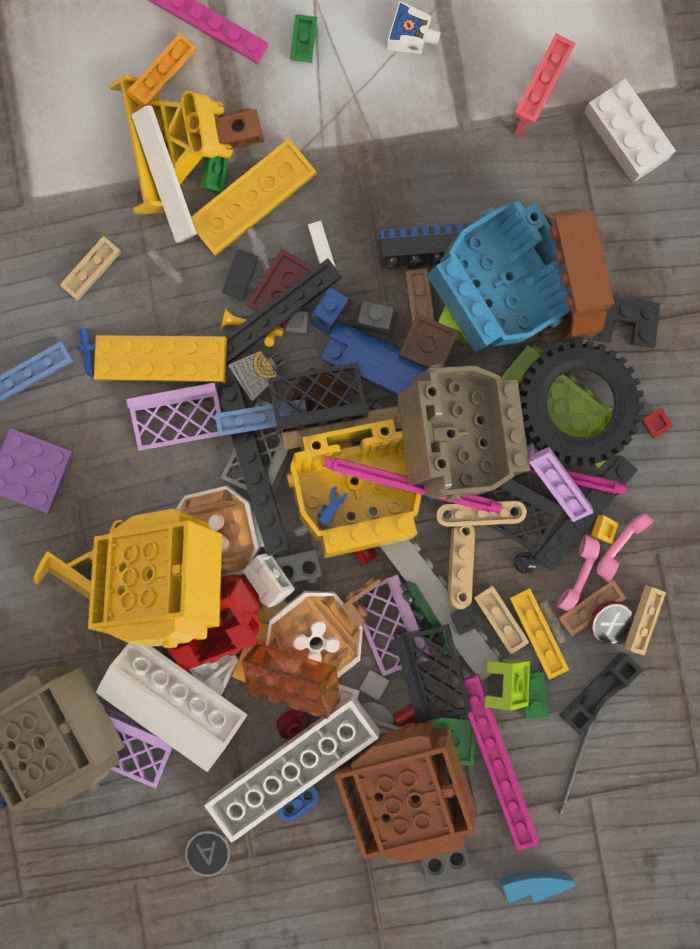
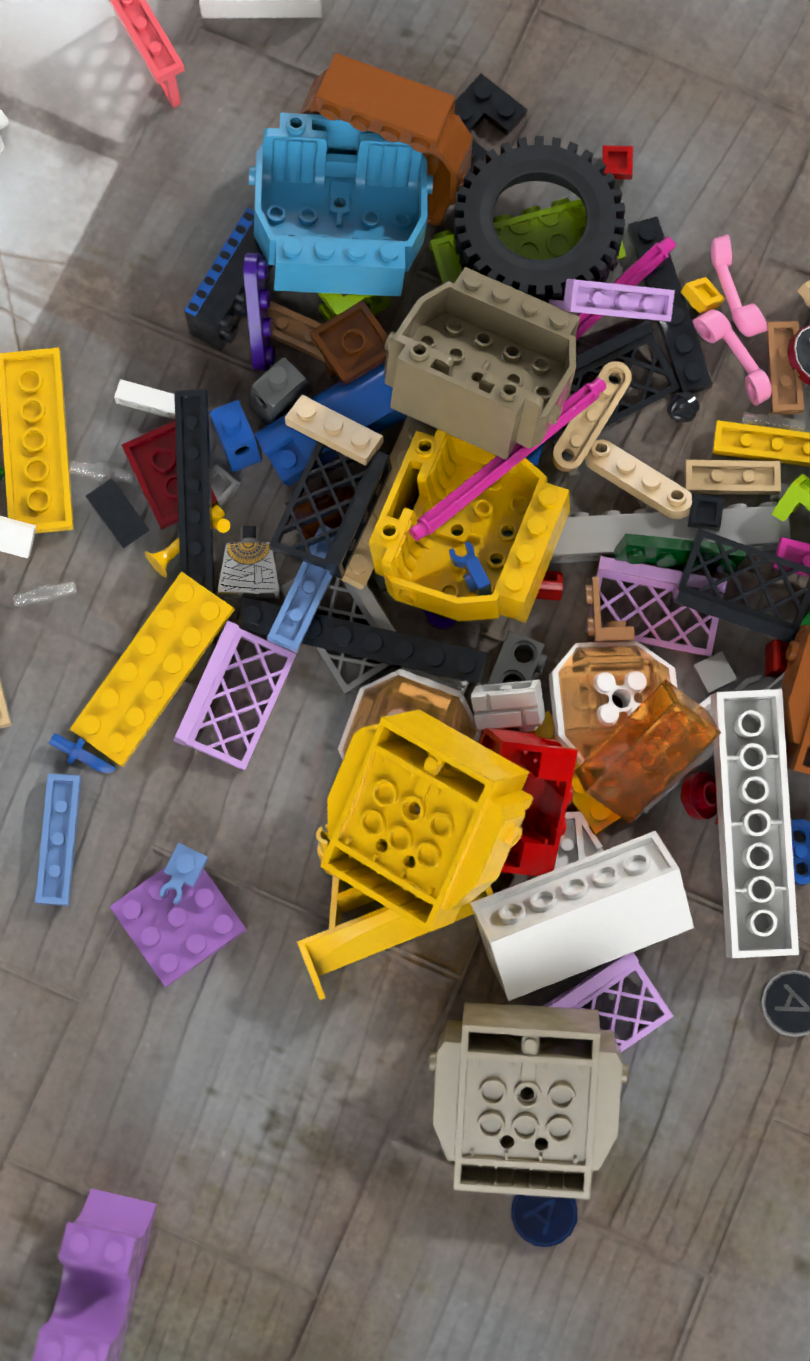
camera: 55 degrees left, 10 degrees down
none -> medium blue plate [160,843,209,905]
none -> dark purple plate [243,253,276,371]
none -> tan plate [285,395,383,466]

